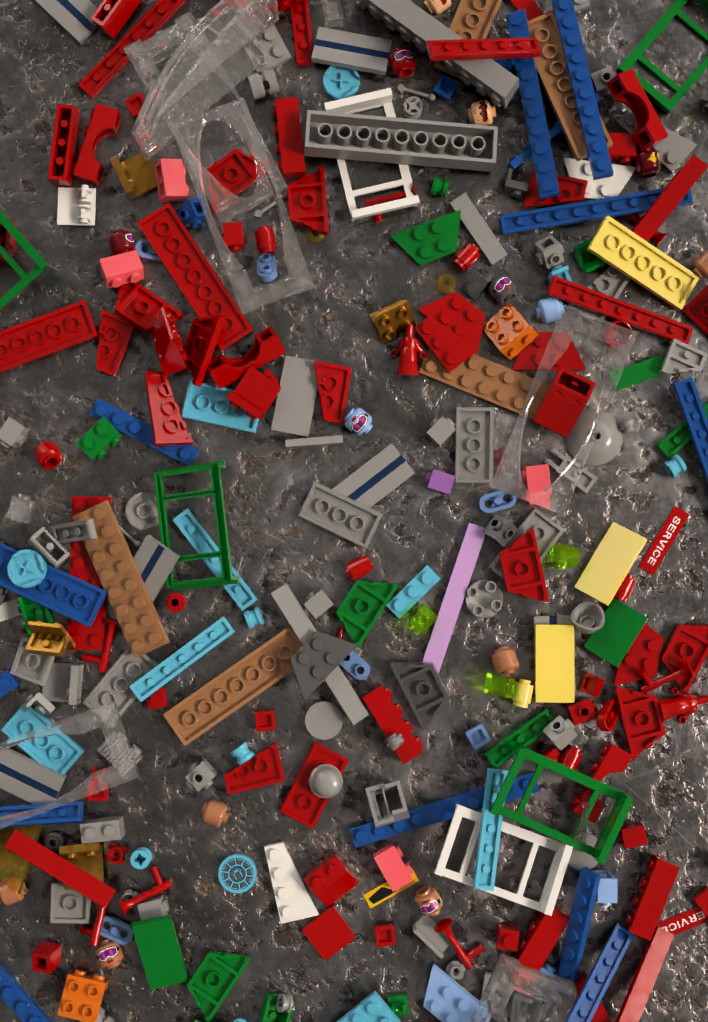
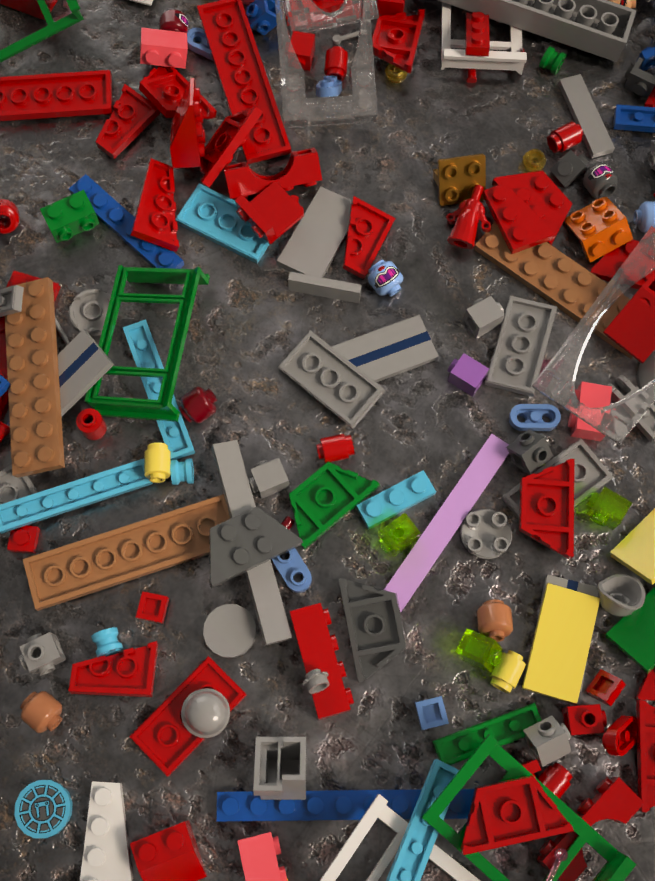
camera: 20 degrees right, 15 degrees down
green wing [391,210,461,266] -> none
none -> light yellow brick [144,443,171,483]
none -> dark red head [179,386,218,424]
none -> red wing [461,775,574,855]
none -> red plate [465,12,490,57]

